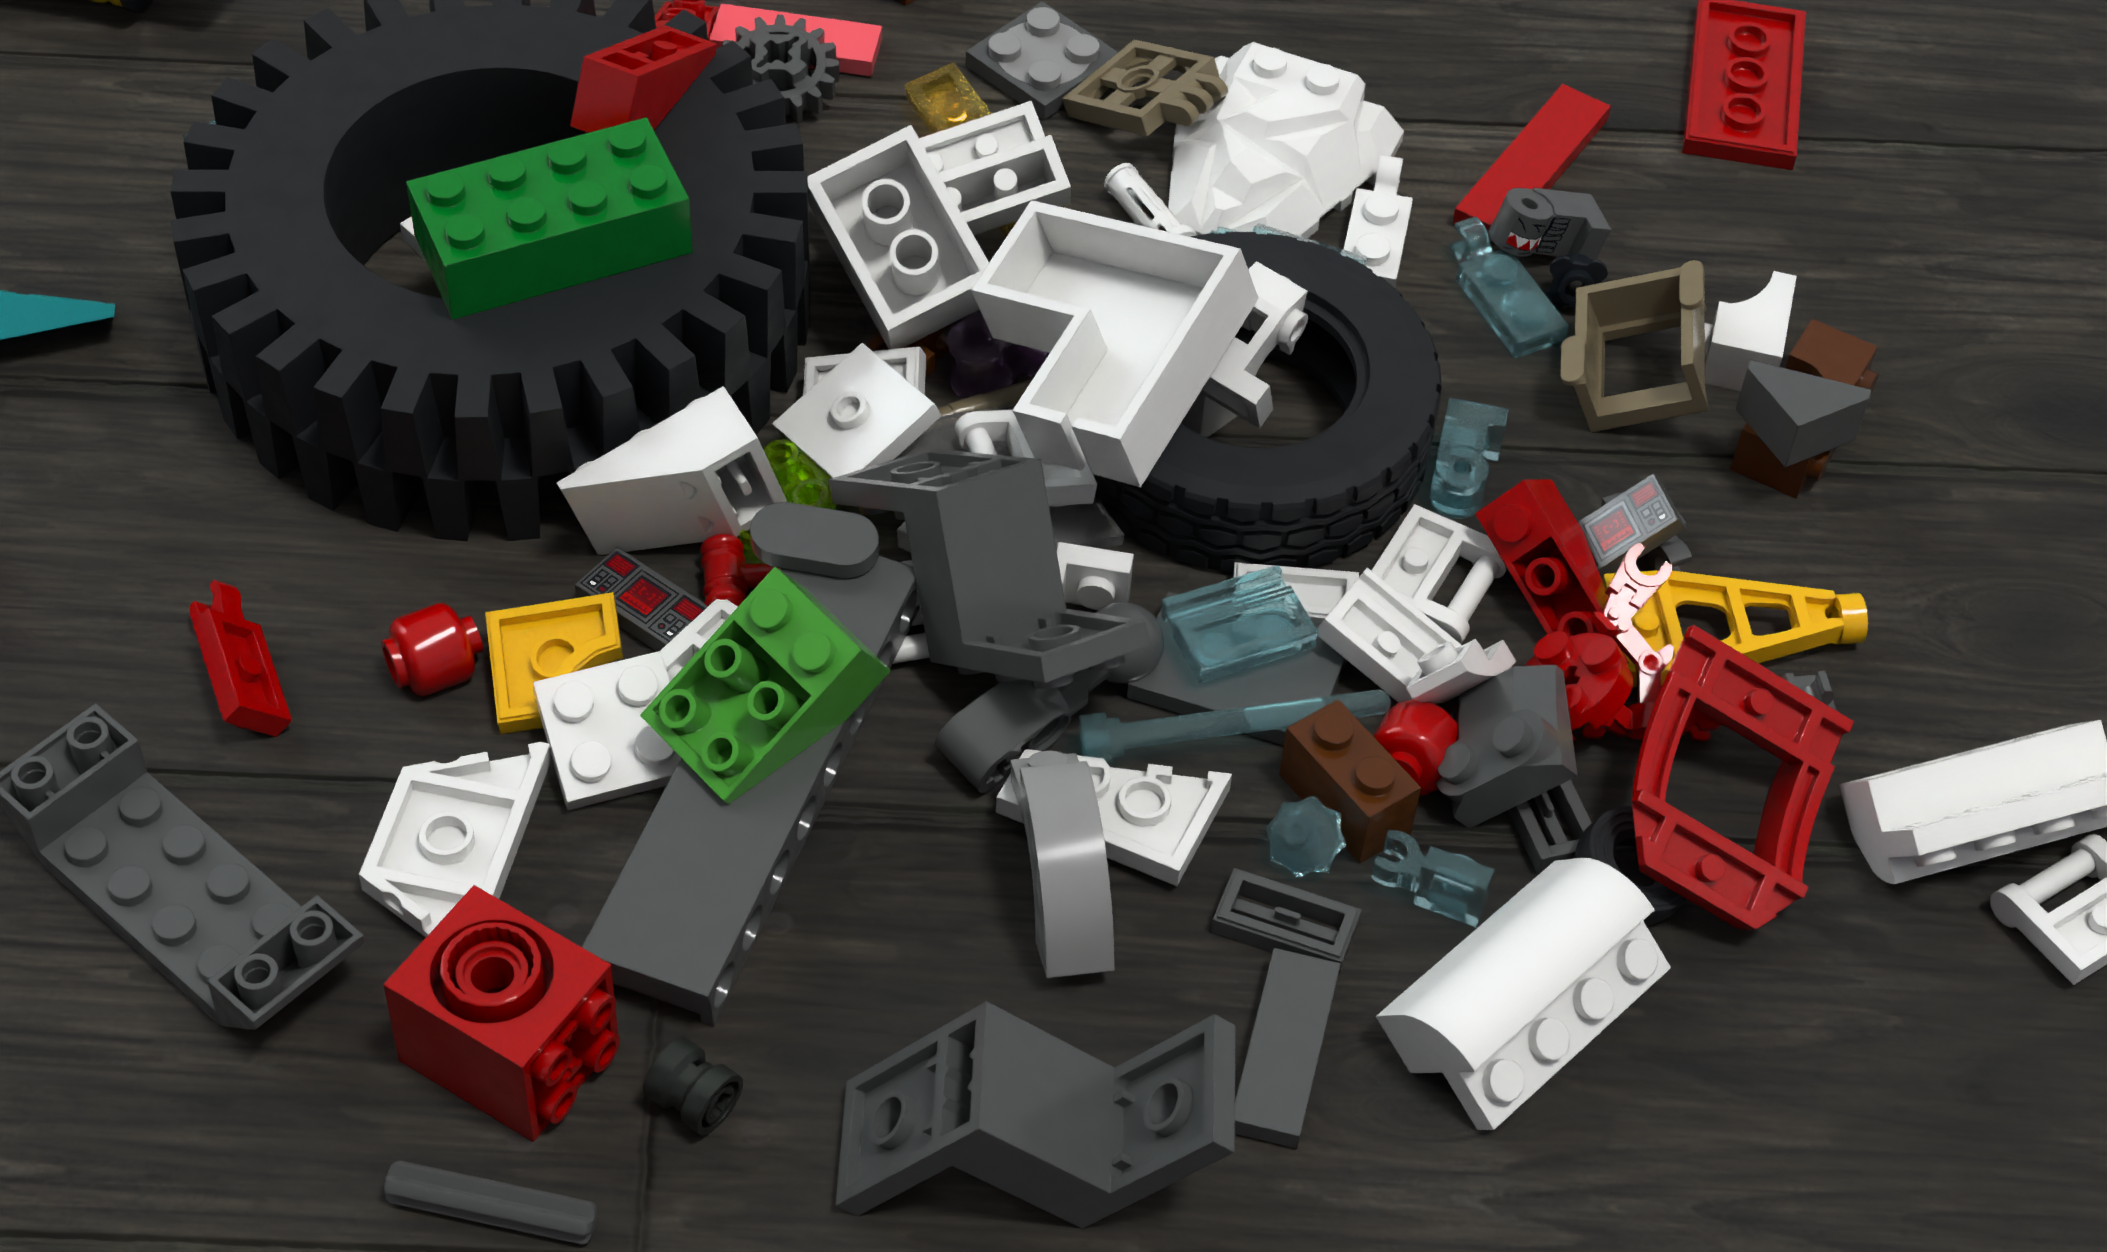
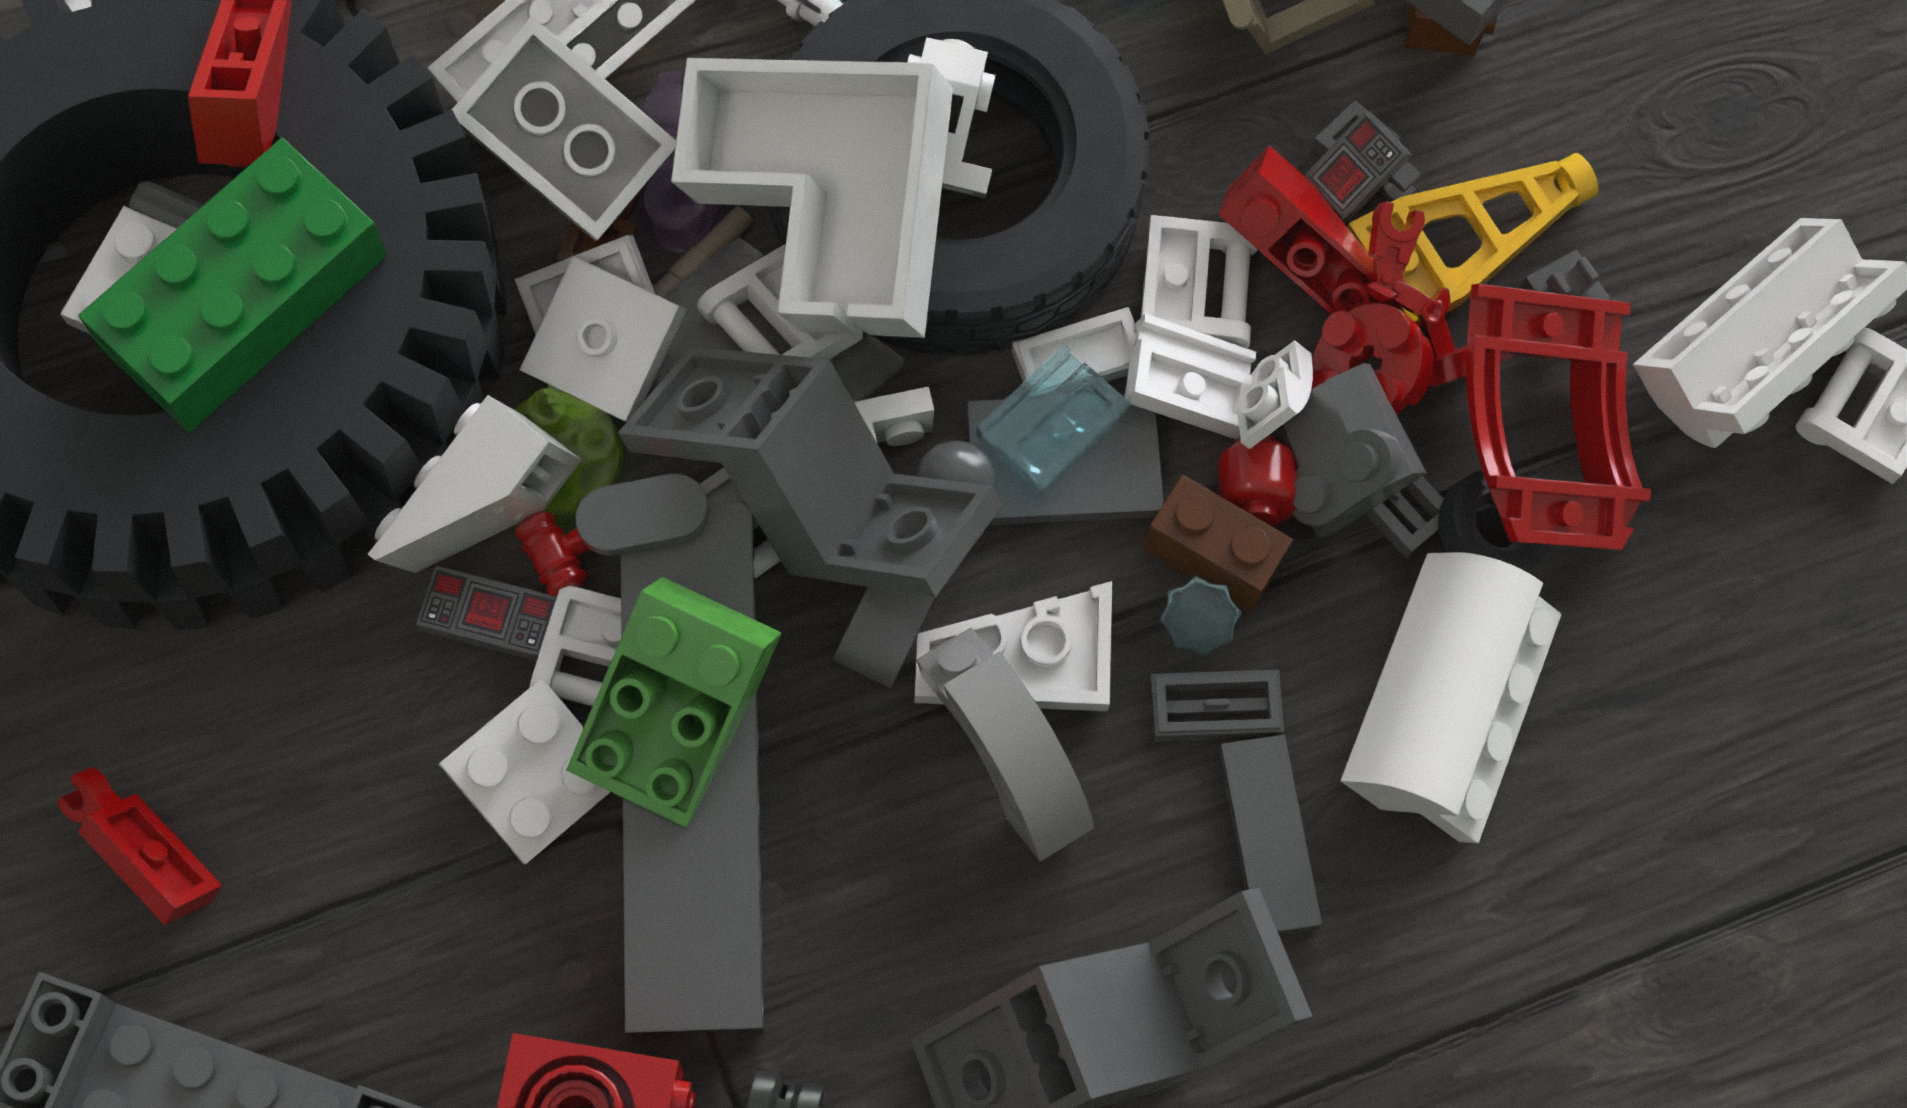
camera: 25 degrees left, 20 degrees up
white wing [359,742,552,937] -> none
red head [381,603,483,697] -> none
yellow tile [485,592,623,734] -> none
clear light blue piece [1078,690,1391,764] -> none
clear light blue plate [1371,830,1495,927] -> none
clear light blue leg [1430,397,1509,519] -> none

